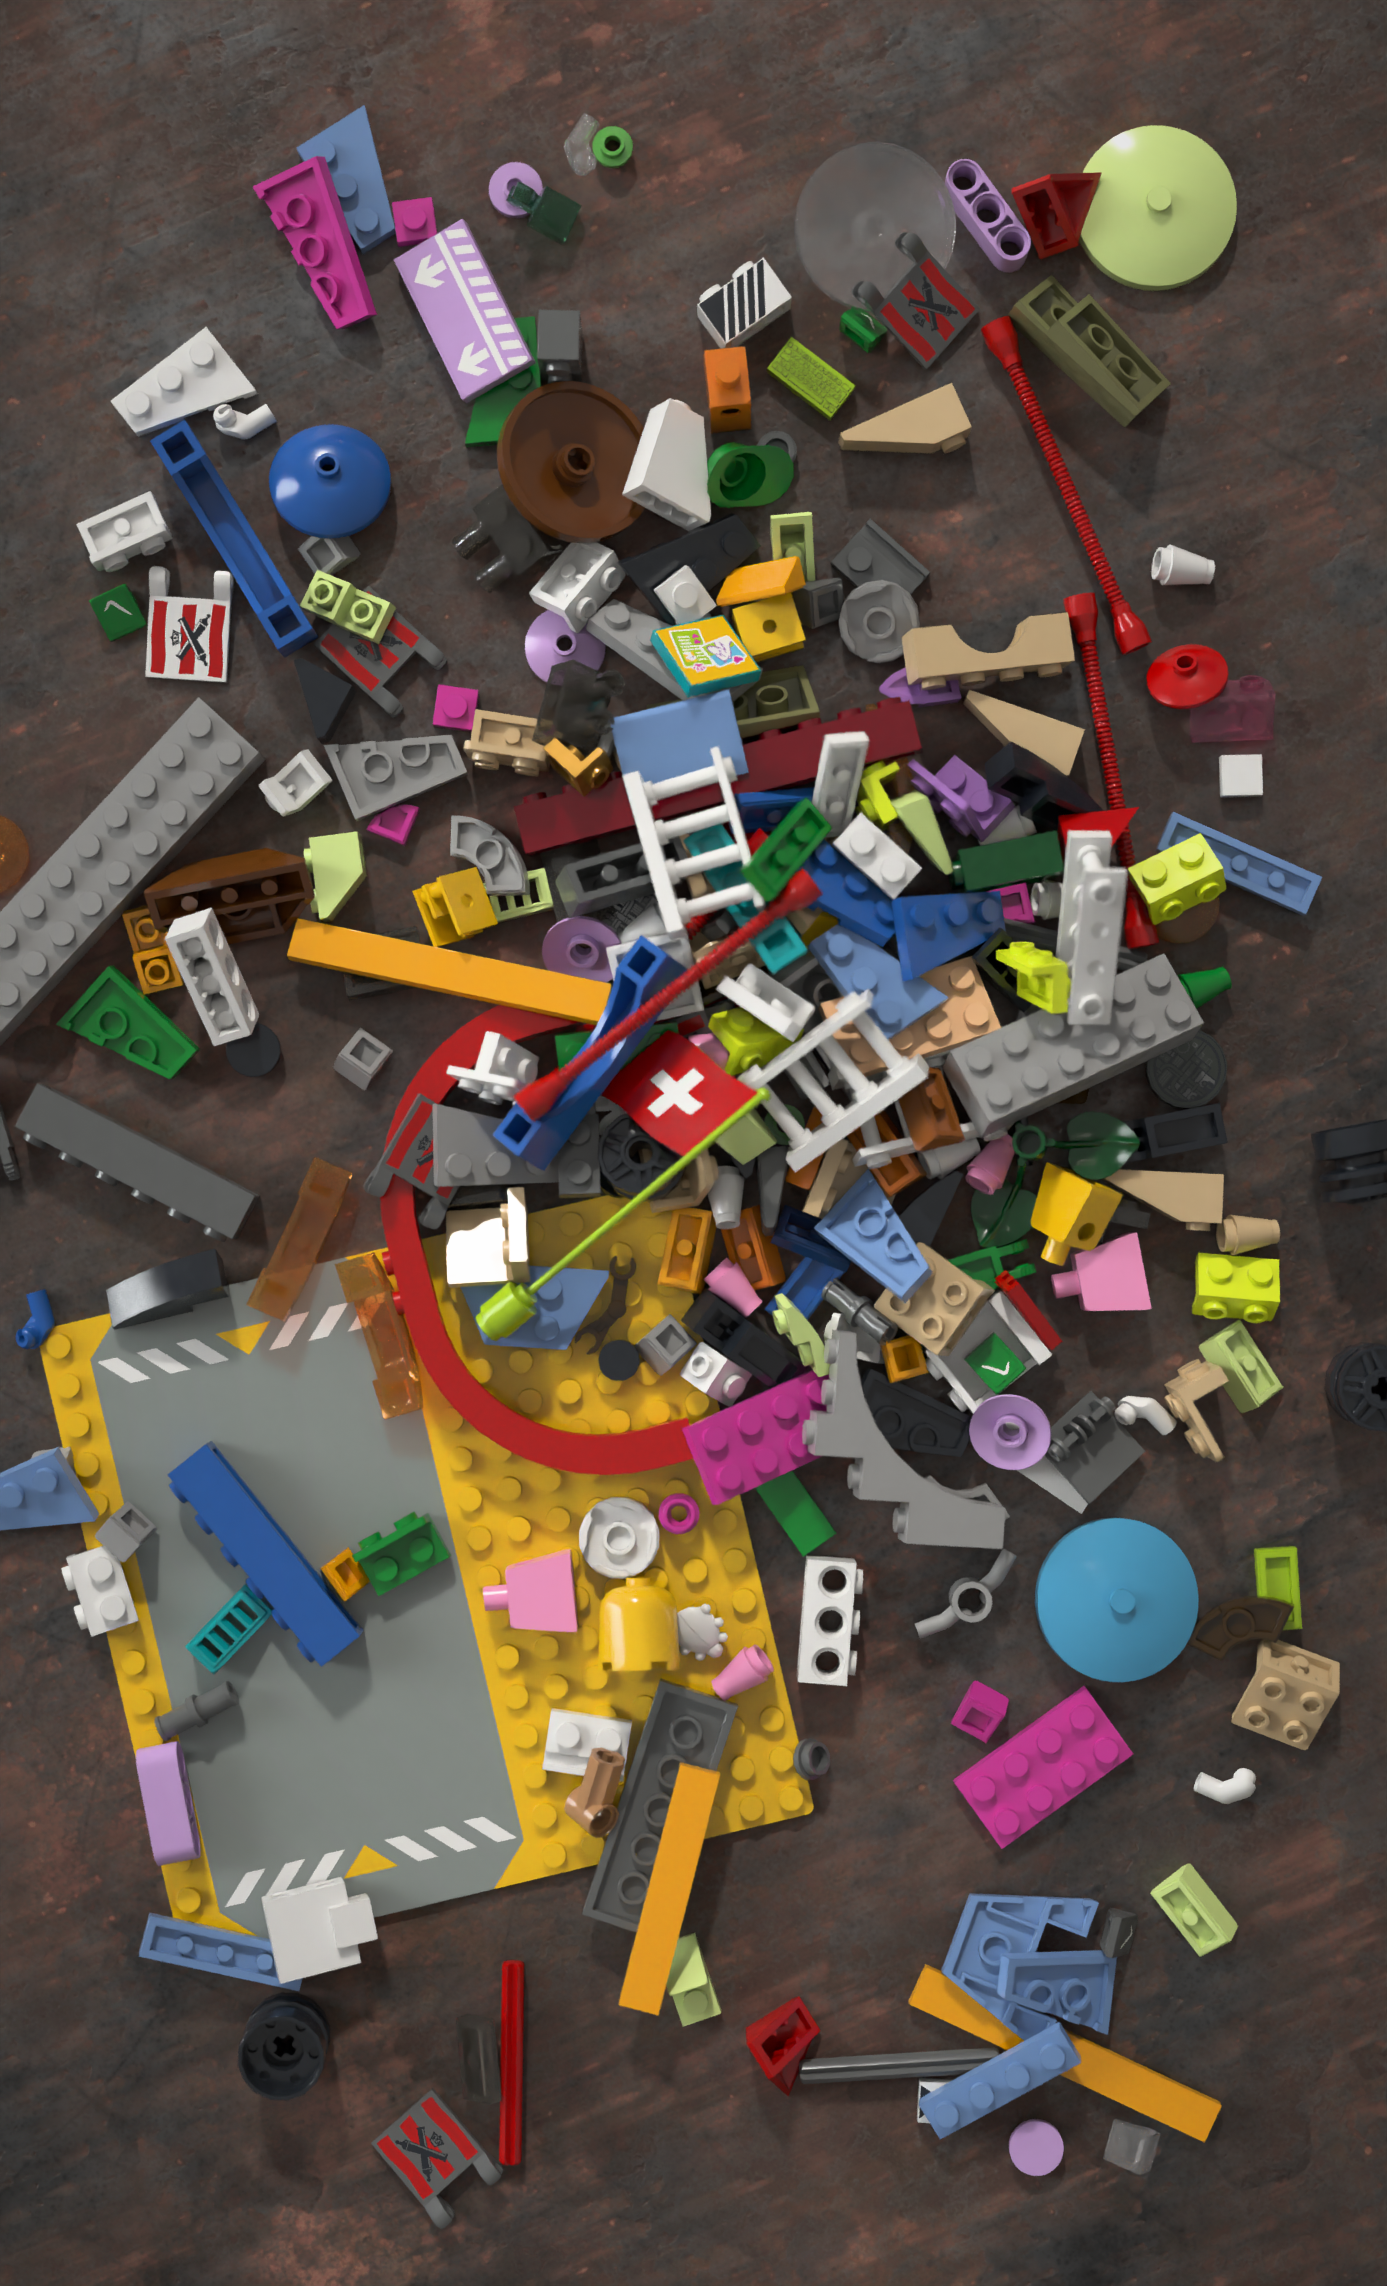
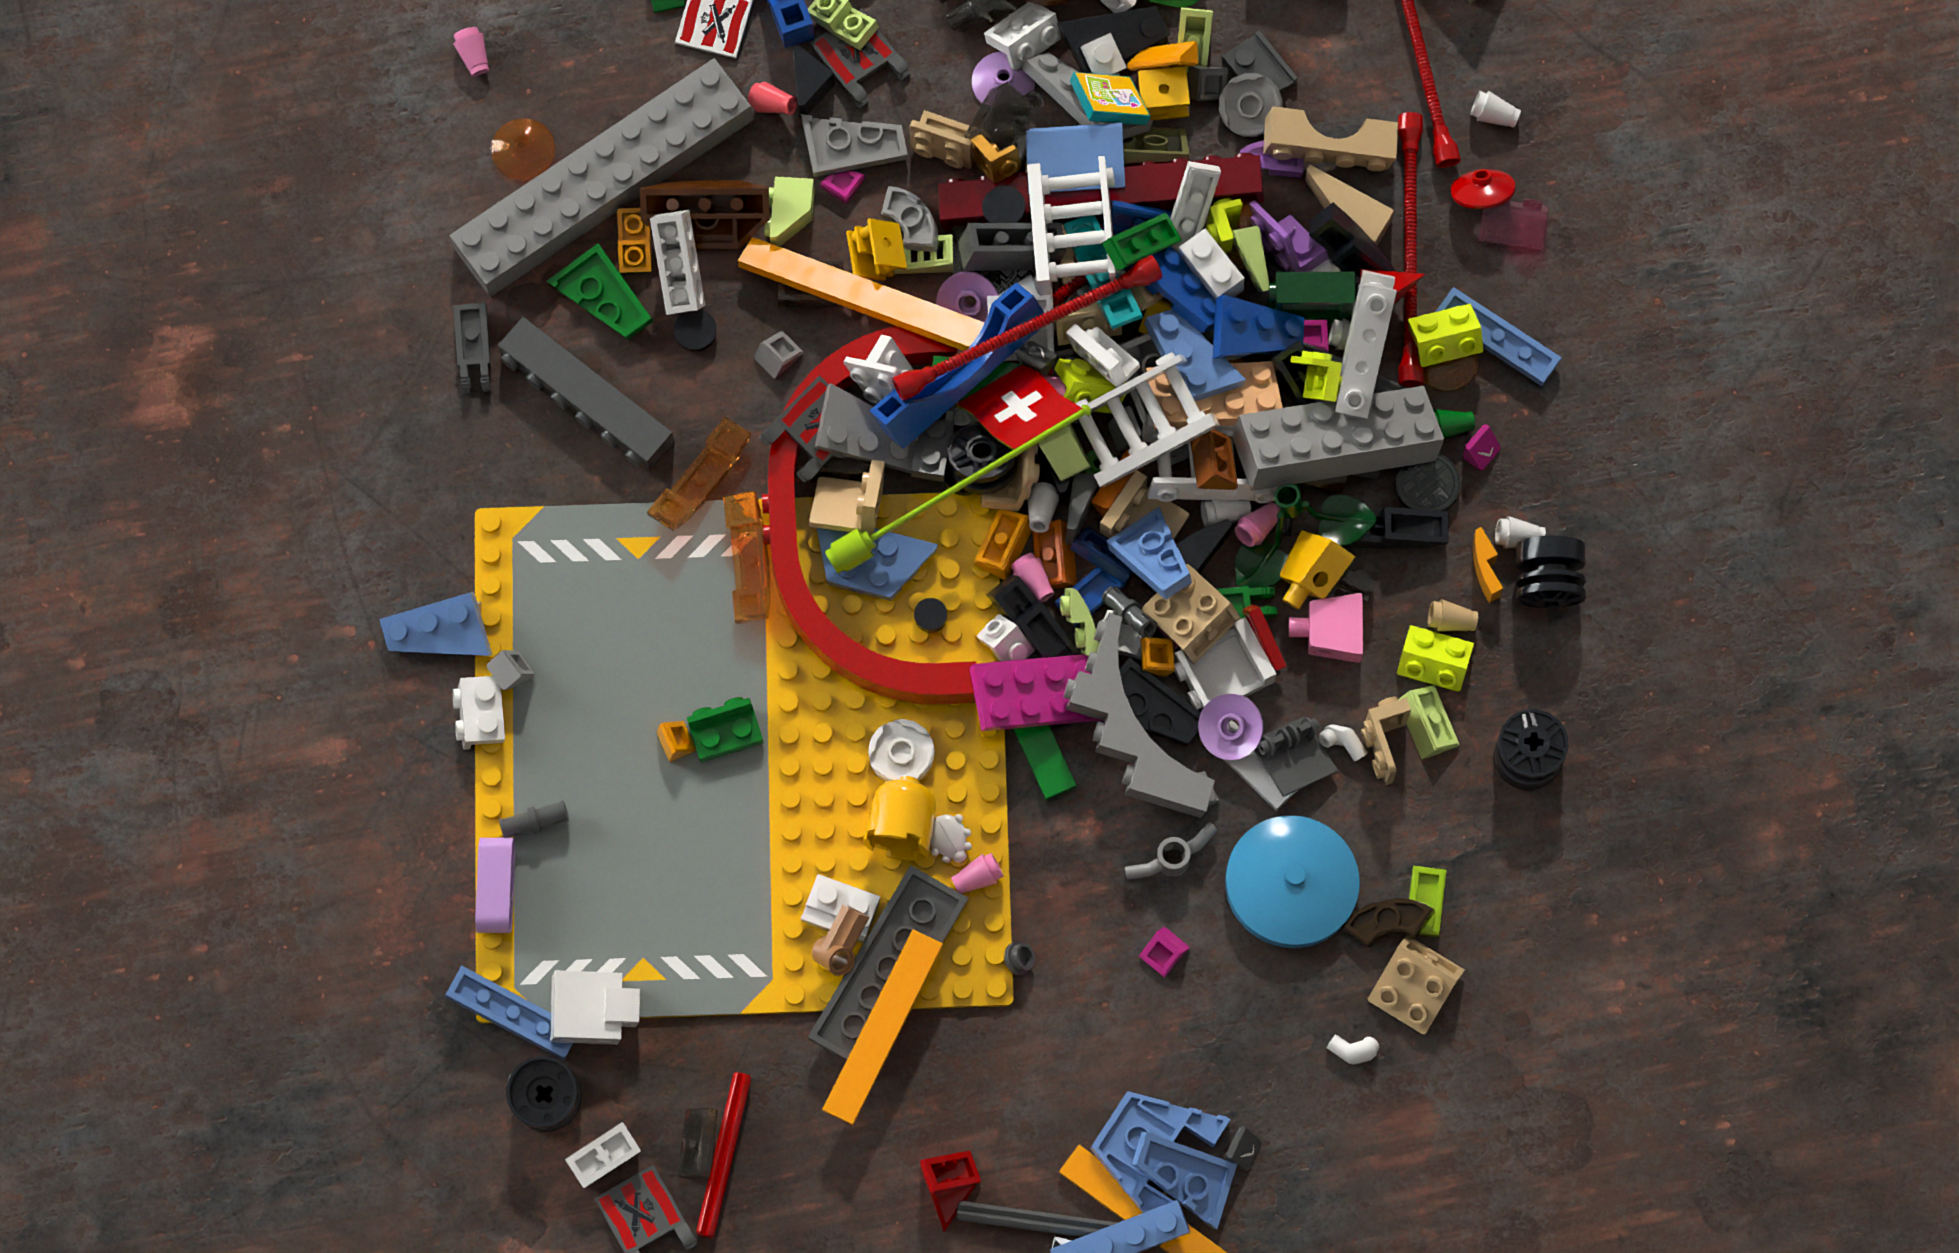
camera: 15 degrees right, 15 degrees down
blue arm [16,1289,55,1349] -> none
black slope [106,1249,229,1330] -> none
blue brick [168,1441,364,1667] -> none
teal slope [185,1583,273,1674] -> none
white bracket [259,749,333,816] -> none
dark pink plate [433,684,479,732] -> none
bright pink torso [483,1549,579,1632] -> none
dark brown piece [575,1255,636,1354] -> none
light grey slope [634,1314,697,1376] -> none
dark pink plate [659,1493,699,1534] -> none
yellowish green slope [666,1933,721,2027] -> none
white brick [796,1555,863,1686] -> none
orange slope [847,1109,927,1198] -> none
dark pink plate [953,1686,1133,1849] -> none
green slope [964,1332,1026,1394] -> none
tan slope [1100,1170,1224,1231] -> none
yellowish green slope [1150,1863,1238,1957] -> none
white tile [1219,754,1263,797] -> none
none -> white hinge [565,1122,641,1188]
none -> coral cone [748,81,797,115]
none -> black piece [982,186,1026,223]
none -> dark grey slope [1015,341,1057,376]
none -> dark pink slope [1463,424,1500,471]
none -> light orange slope [1472,527,1503,603]
none -> white cone [1495,516,1546,549]

